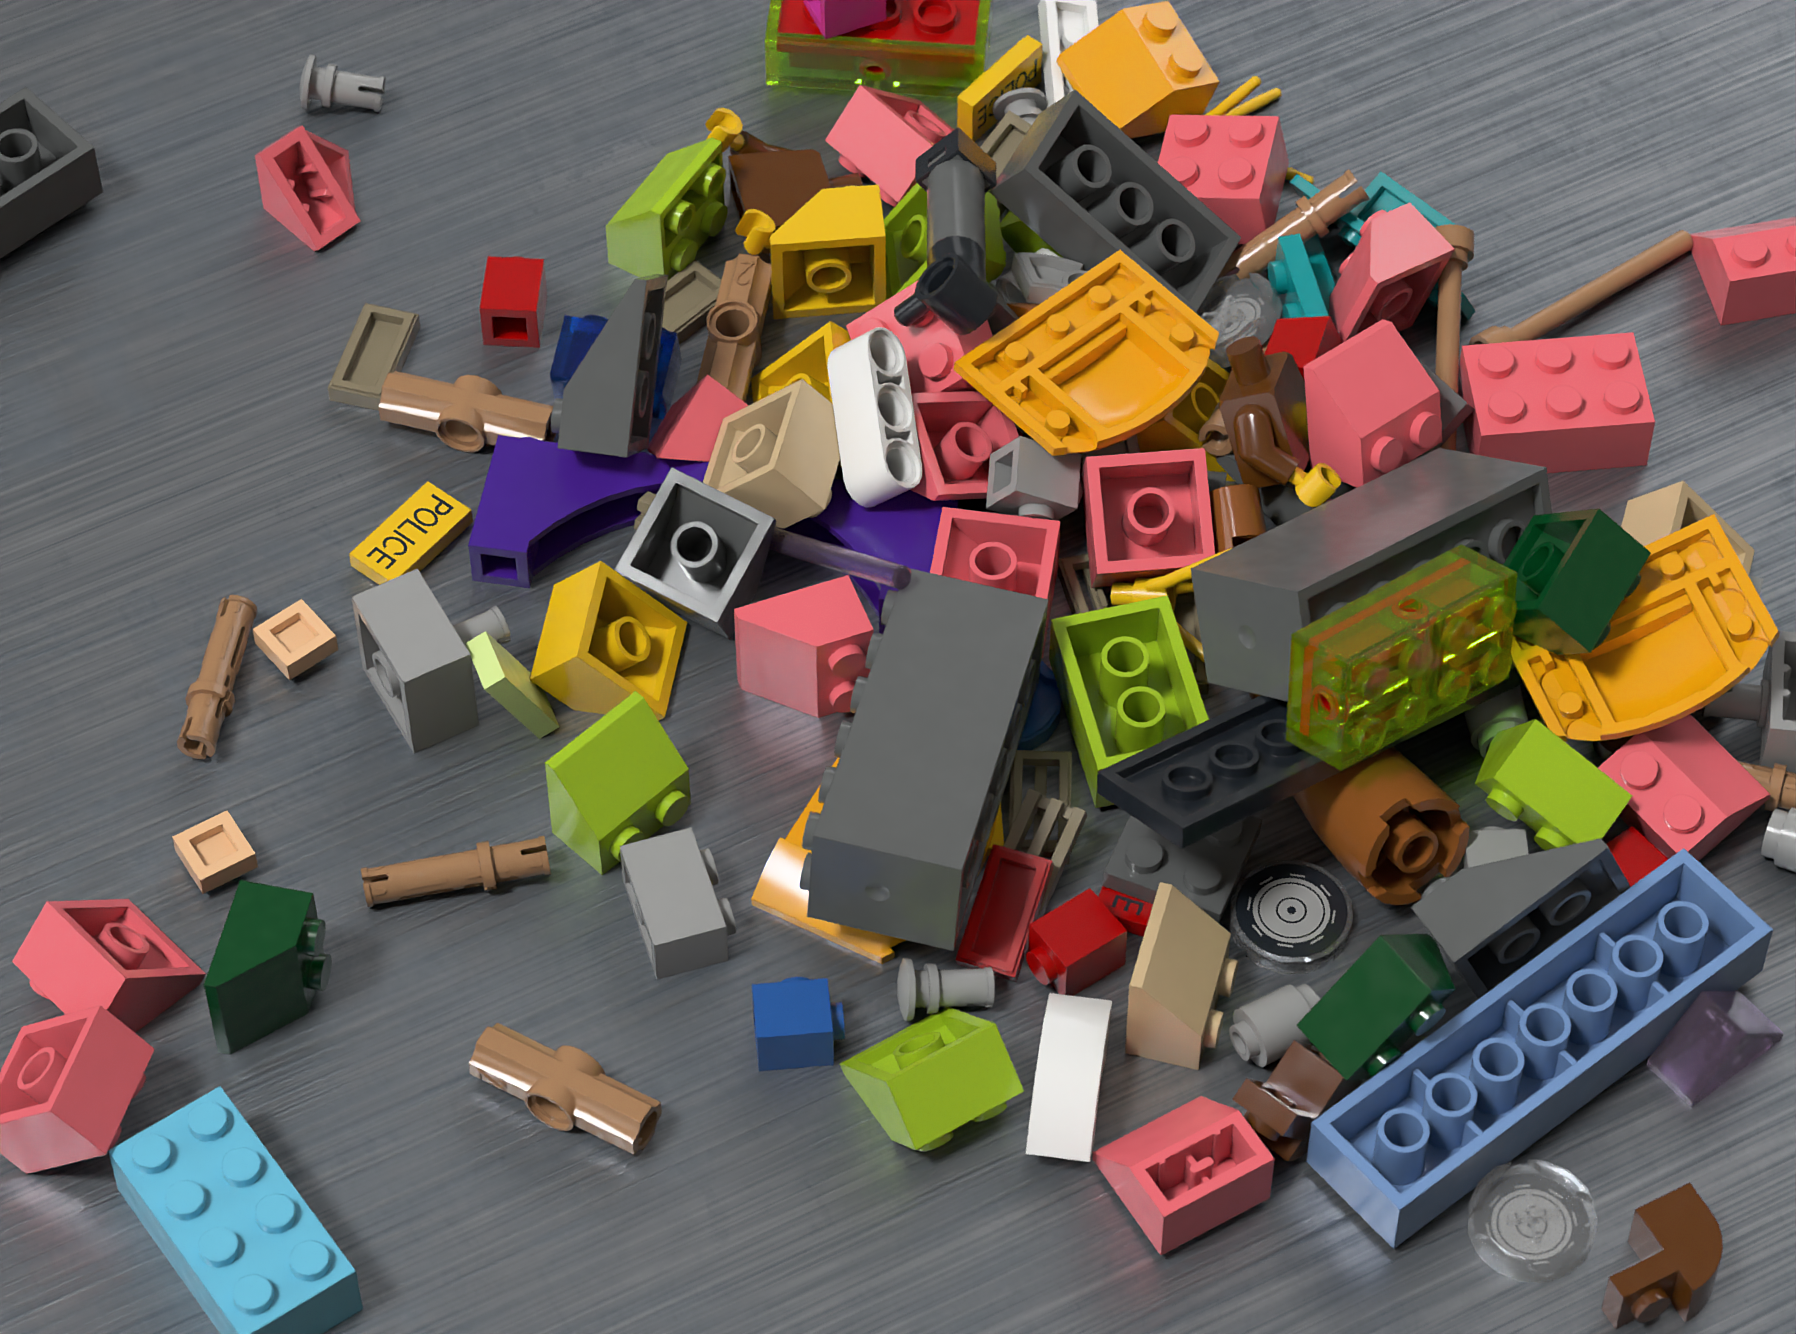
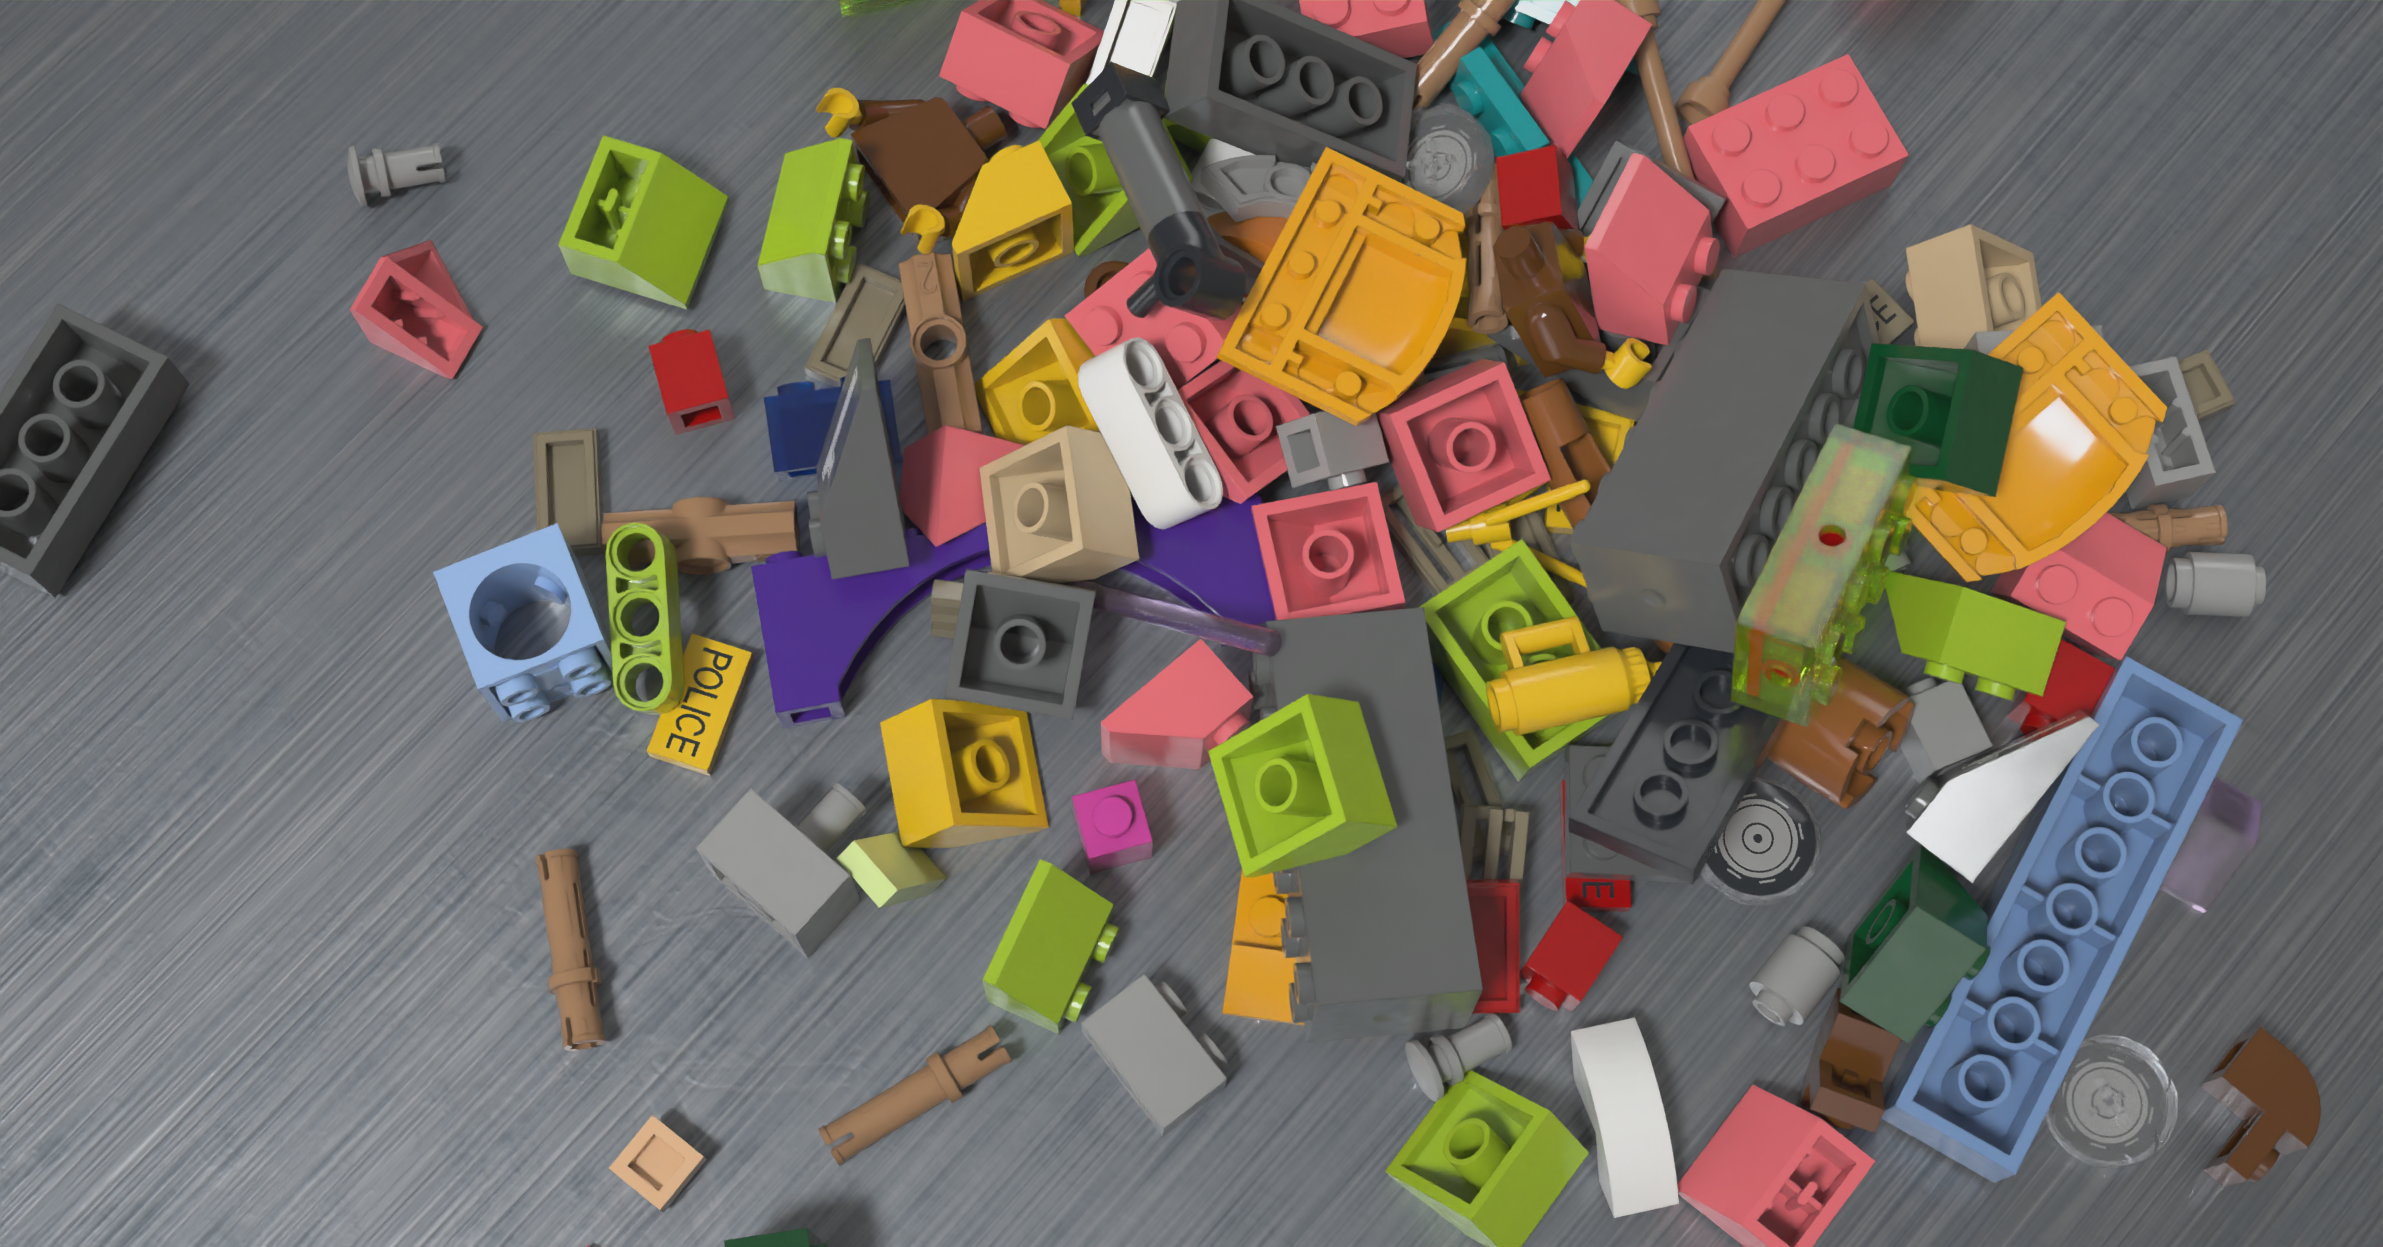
camera: 25 degrees left, 20 degrees up
light nougat plate [253,599,338,681] -> none
blue brick [752,977,845,1071] -> none
tan slope [1125,882,1239,1070] -> none
none -> light blue brick [433,523,613,722]
none -> lime slope [558,135,730,310]
none -> lime beam [606,522,685,715]
none -> dark pink brick [1072,780,1153,874]
none -> lime slope [1208,694,1398,877]
none -> yellow piece [1486,616,1662,736]

